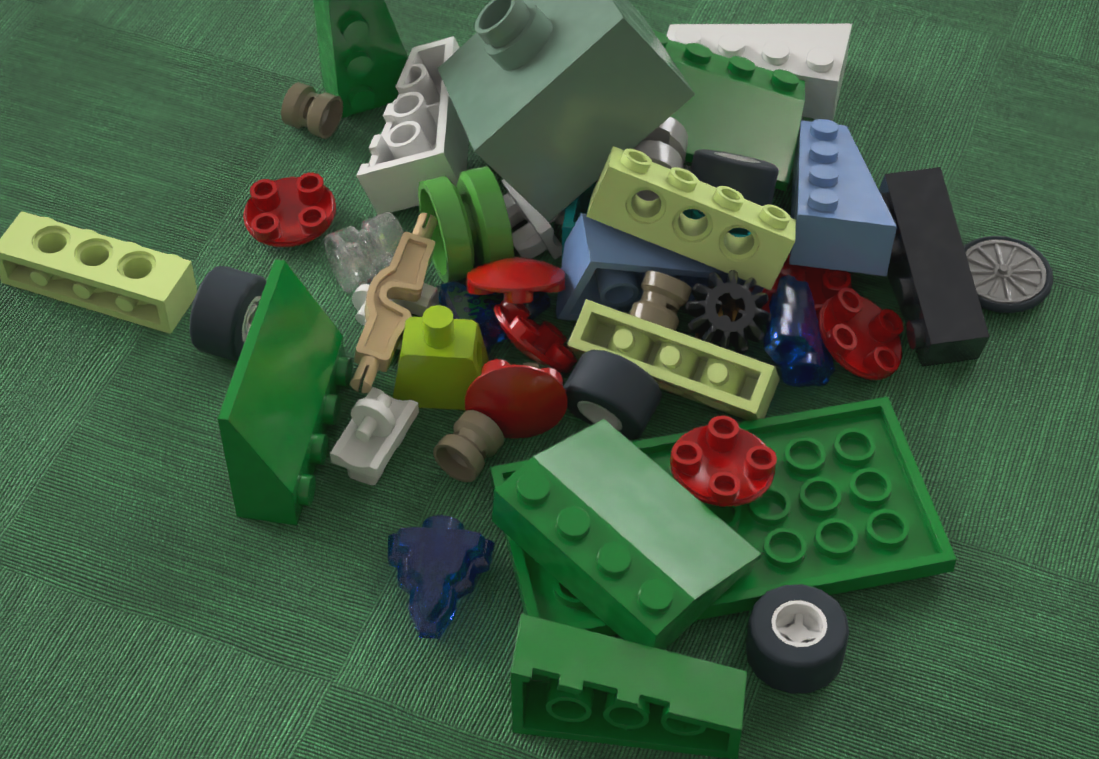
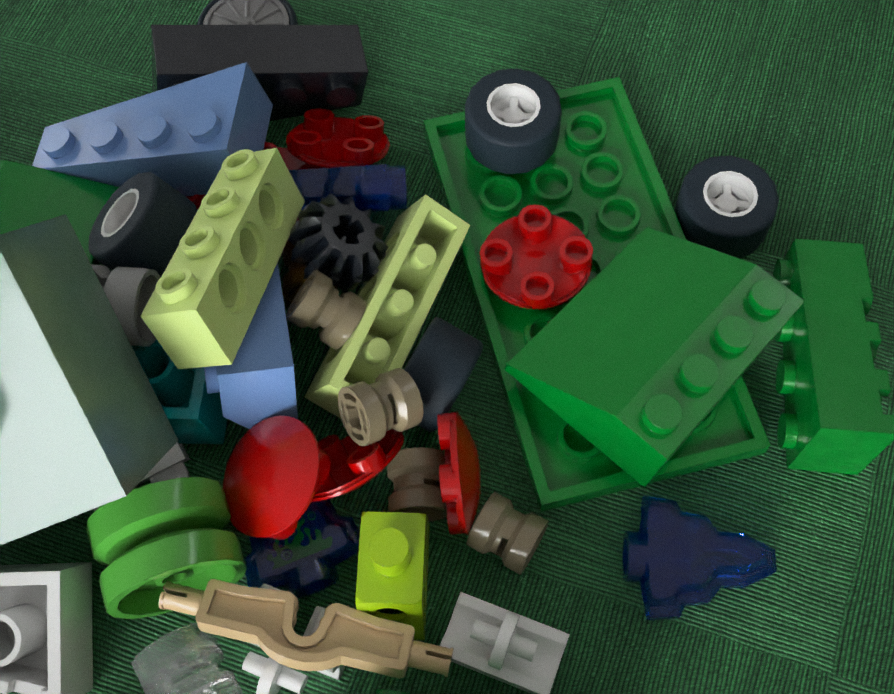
camera: 90 degrees left, 15 degrees up
none -> dark tan wheel [338,368,424,446]
none -> black wheel [465,68,562,174]

